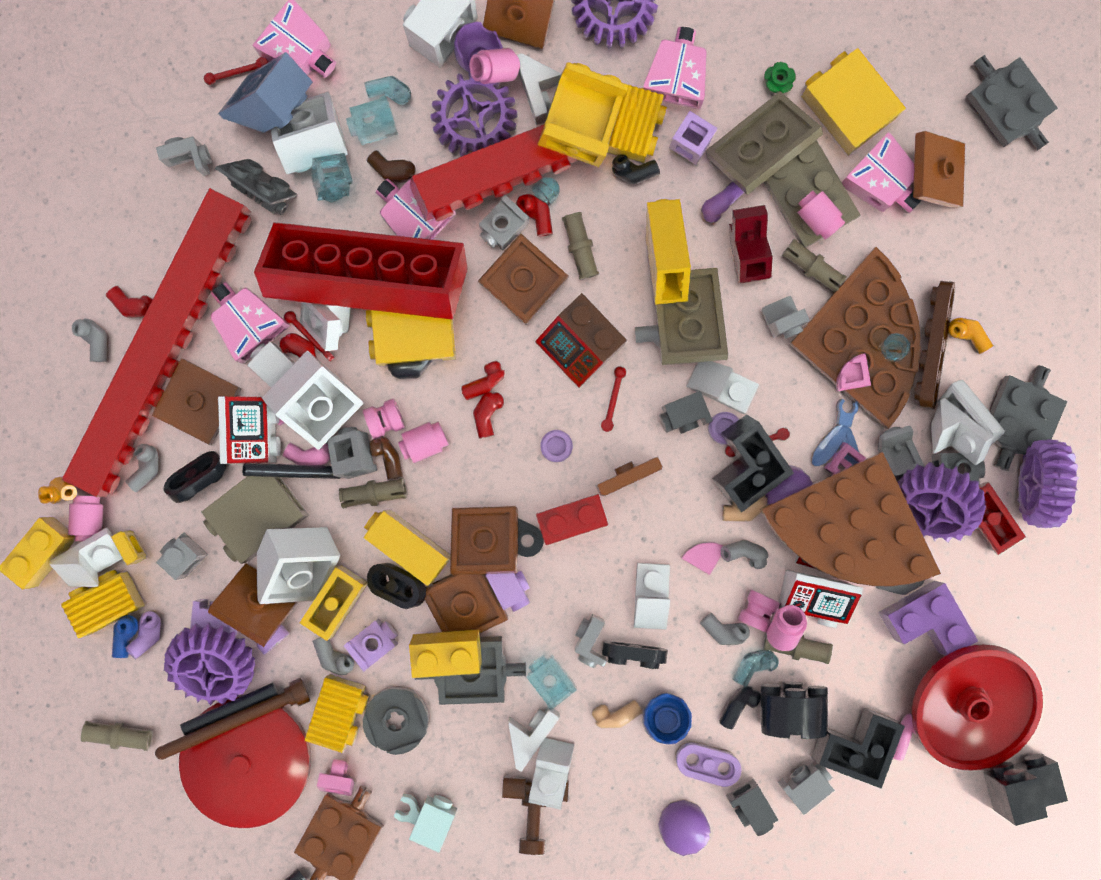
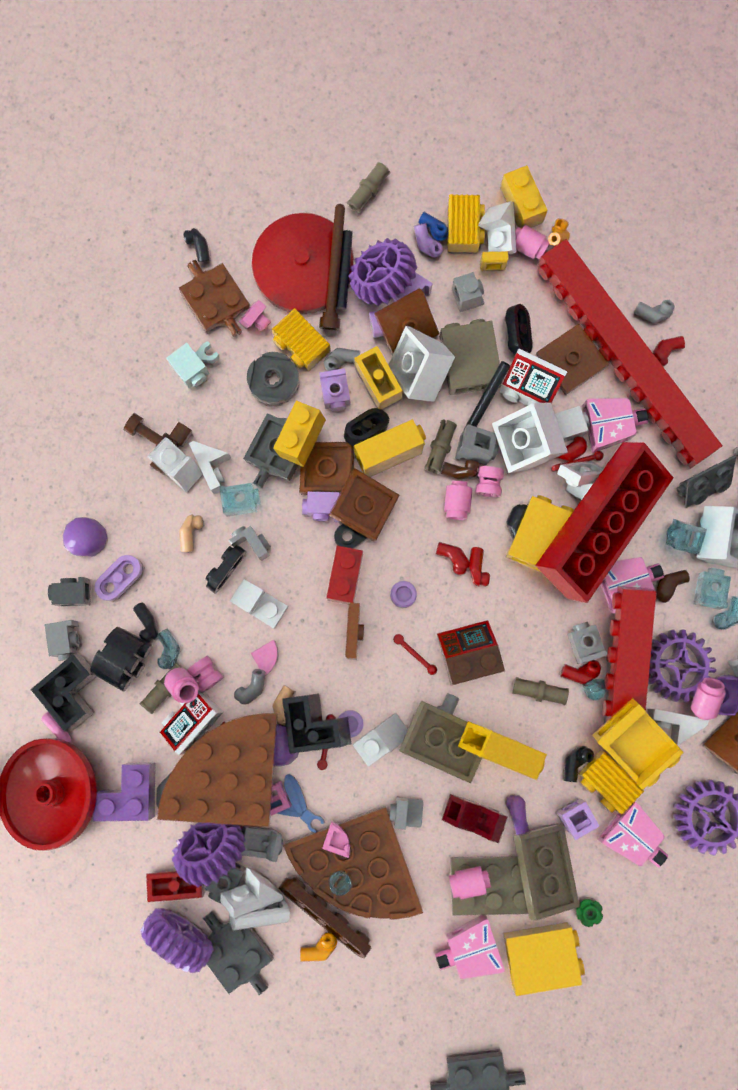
camera: 115 degrees right, 5 degrees down
light grey arm [125,444,158,492] -> none
bright pink arm [283,442,330,466] -> none
dark orange plate [478,233,569,325] -> none
blue hair [642,693,692,745] -> none
dark grey brick [659,391,713,434] -> none
light grey arm [700,613,750,645] -> none
dark tan pin [782,239,847,293] -> none
dark orange plate [913,131,965,208] -> none

